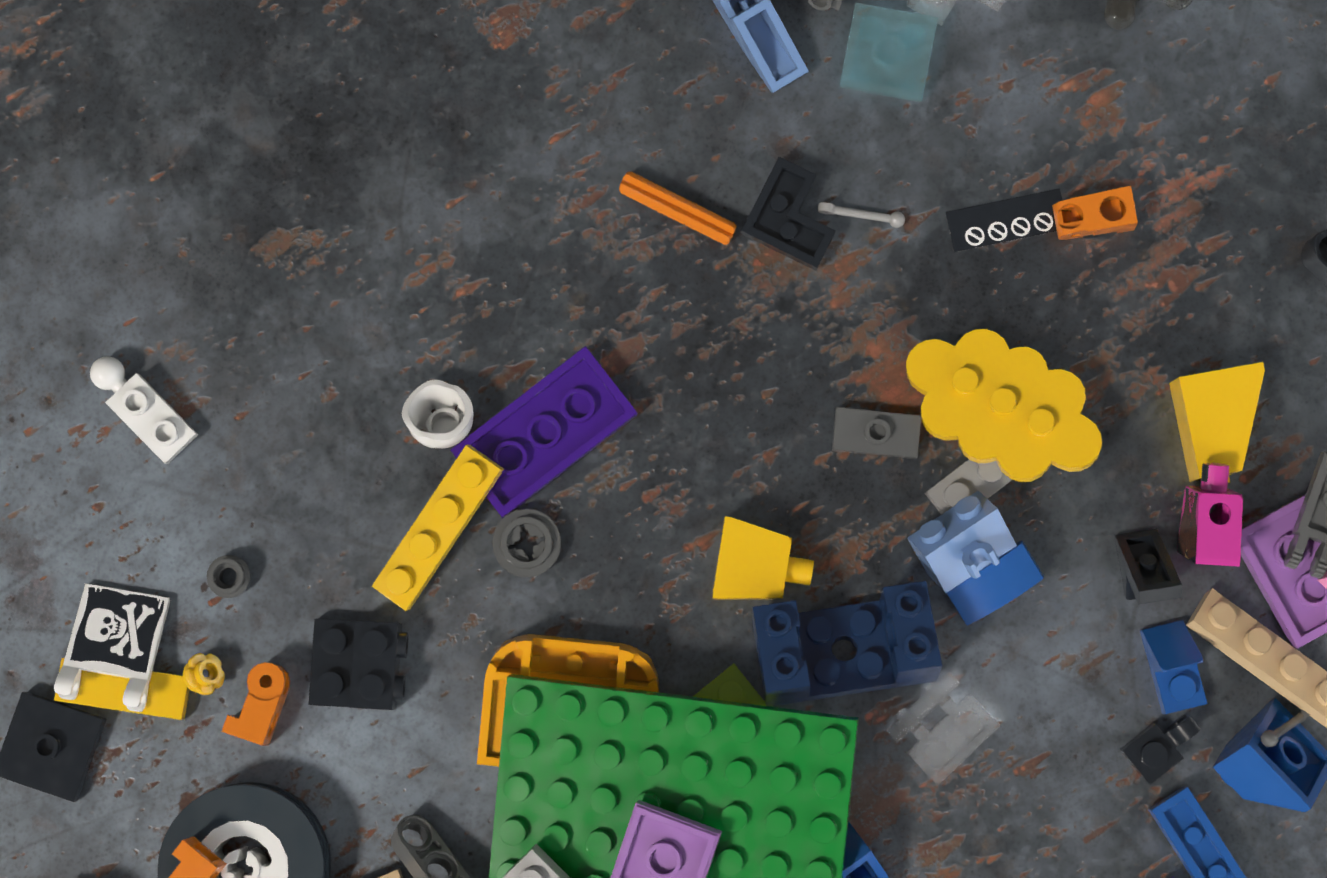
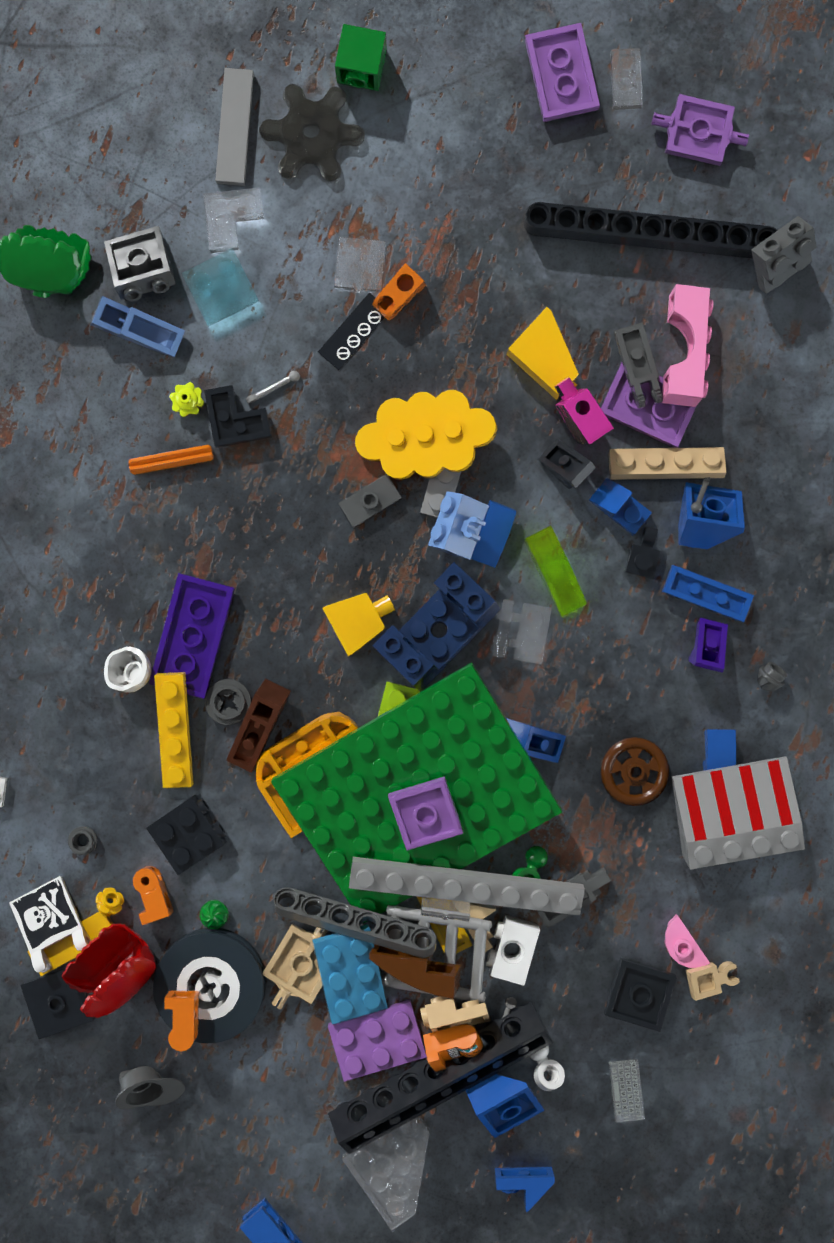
camera: 40 degrees left, 5 degrees up
none -> red animal [62,923,156,1018]
none -> neon yellow plant [170,382,204,417]
none -> green plate [200,900,229,929]
none -> copper slope [226,678,291,773]
none -> clear piece [334,236,386,292]
none -> clear neon green slope [524,525,587,617]

